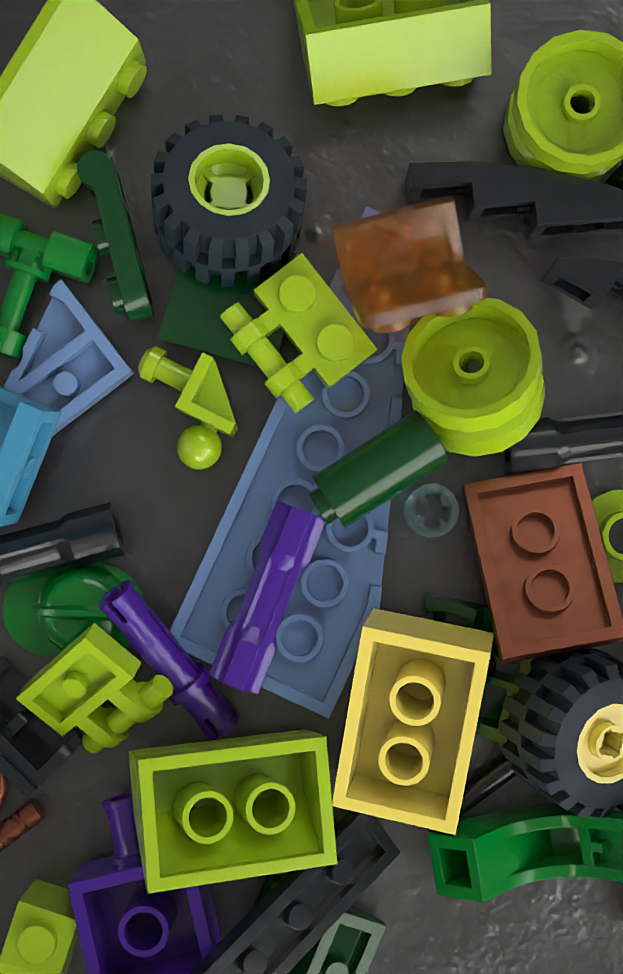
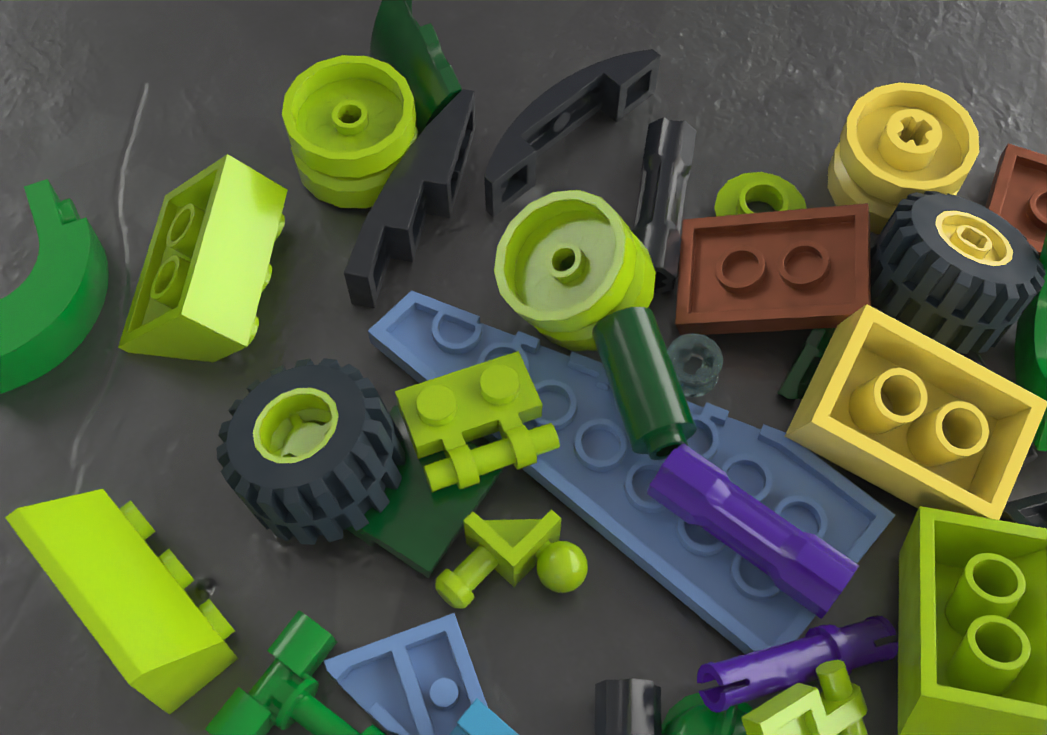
camera: 70 degrees left, 25 degrees down
dark green plate [77,150,155,322] -> none
clear orange bracket [330,196,488,333] -> none

